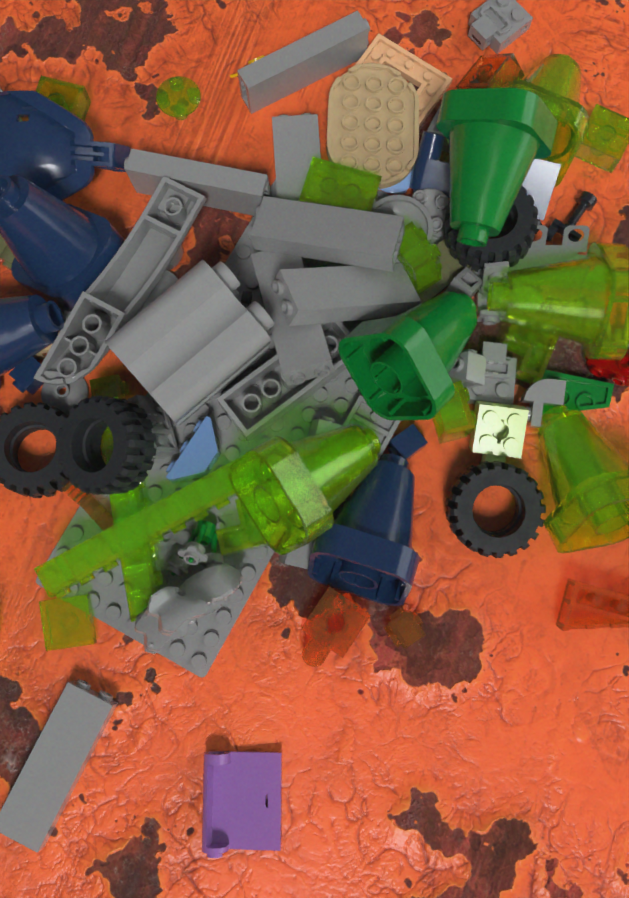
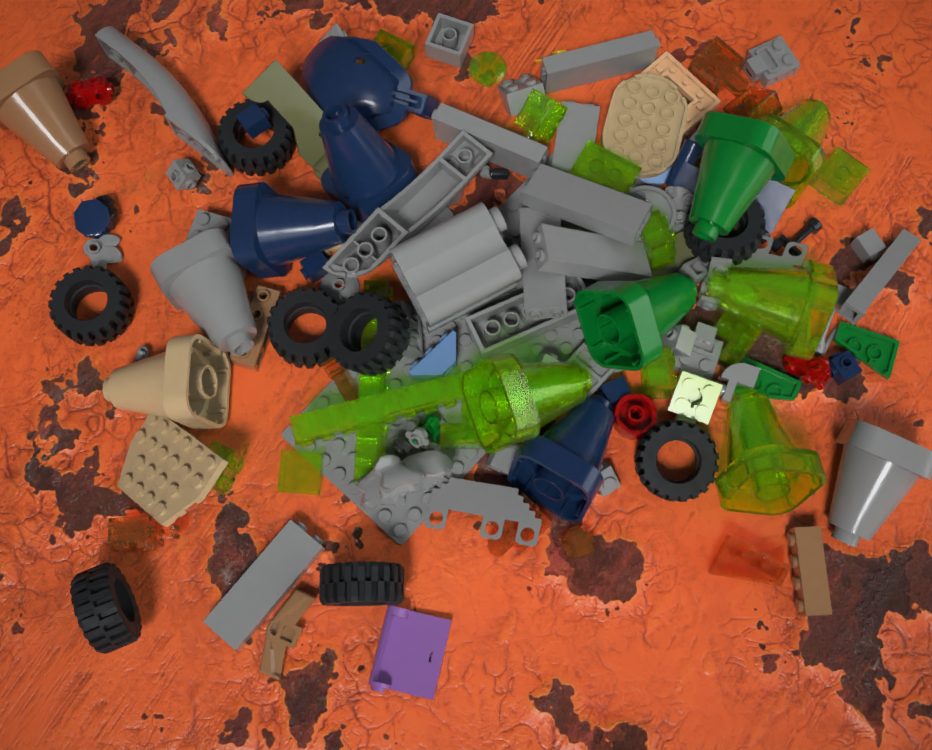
camera: 15 degrees right, 5 degrees down
none -> medium nougat plate [259,589,317,681]
none -> black tyre [319,561,404,606]
none -> light grey piece [424,477,542,546]
none -> light grey brick [425,13,474,68]
none -> black arm [479,165,508,180]
none -> light grey slope [497,74,547,117]
none -> clear neon green brick [514,89,568,143]
none -> light grey bracket [599,461,621,497]
none -> red brick [613,394,657,440]
none -> clear orange brick [688,36,748,96]

